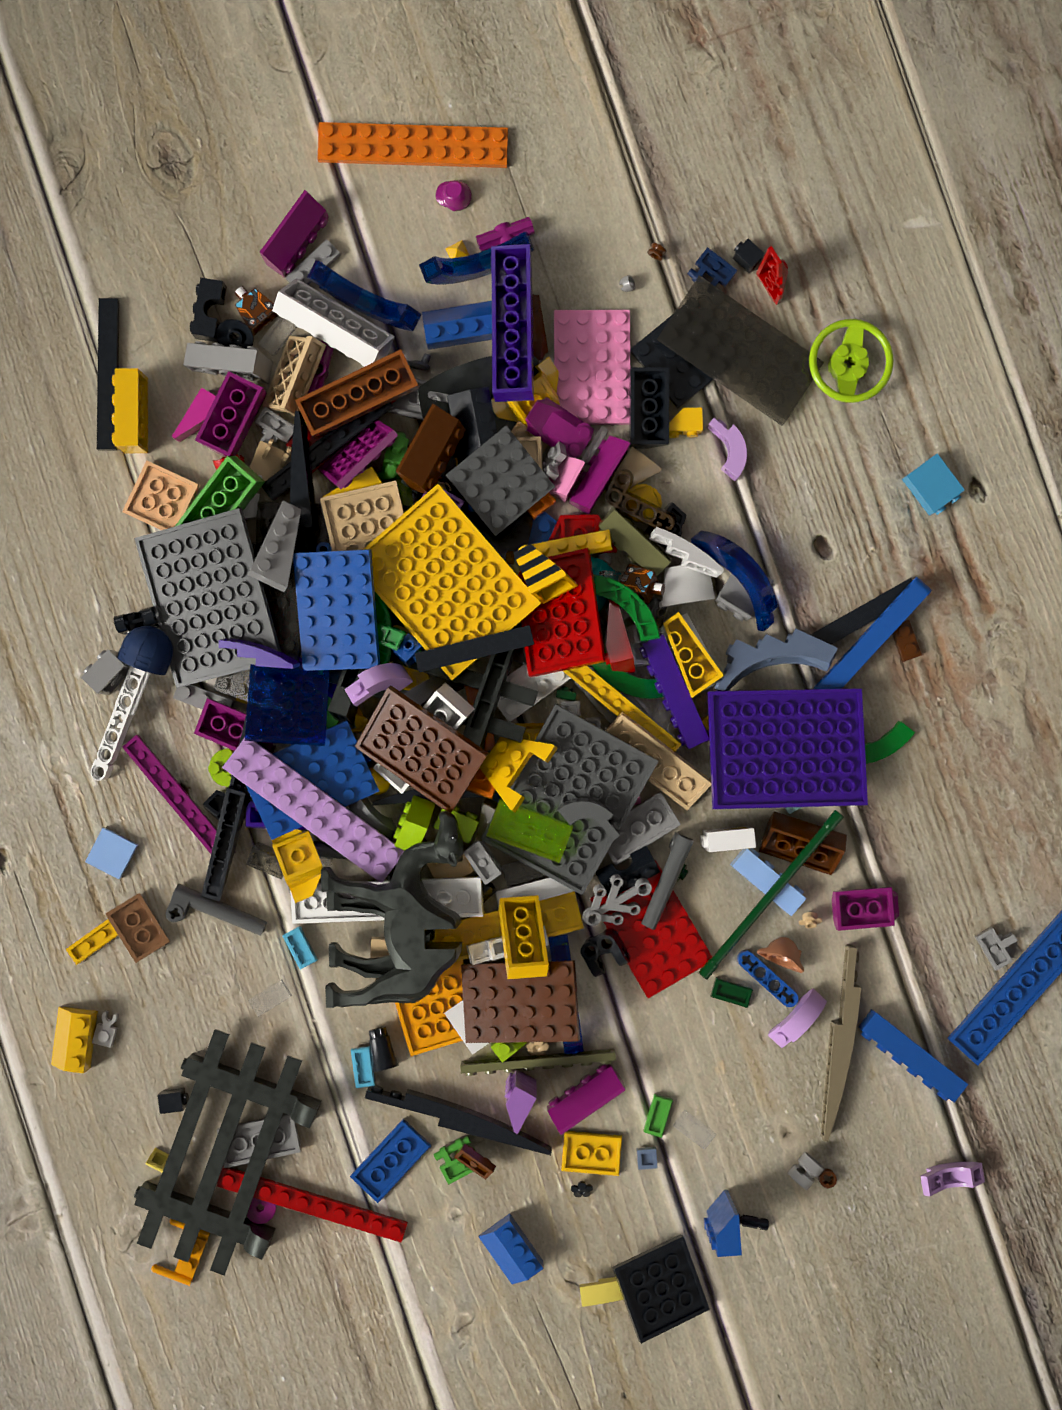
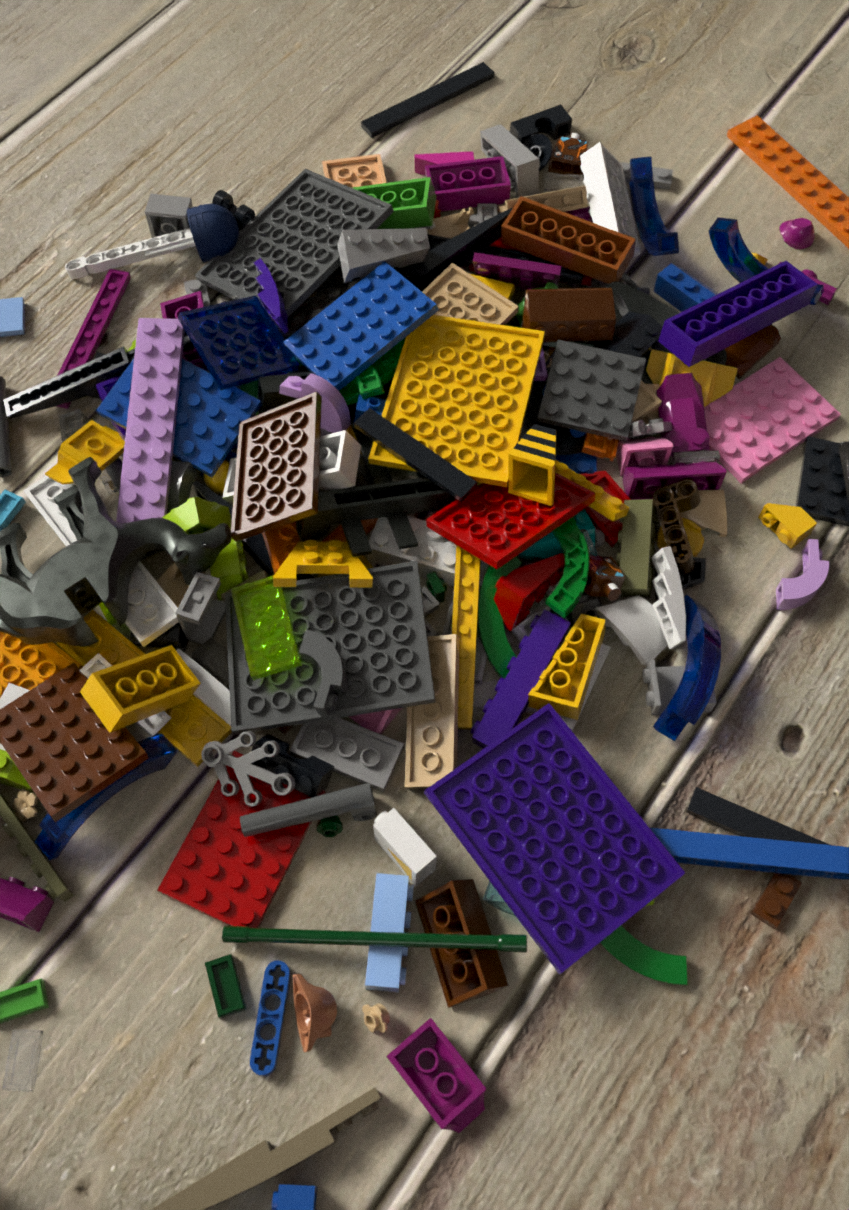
camera: 55 degrees right, 25 degrees down
yellow brick [112,368,148,454] -> none
magenta slope [260,190,329,278] -> none
black piece [580,929,630,977] -> none
black slope [629,367,669,449] -> none
sand blue arch [715,629,838,691] -> none
lavender arch [768,988,827,1048] -> none

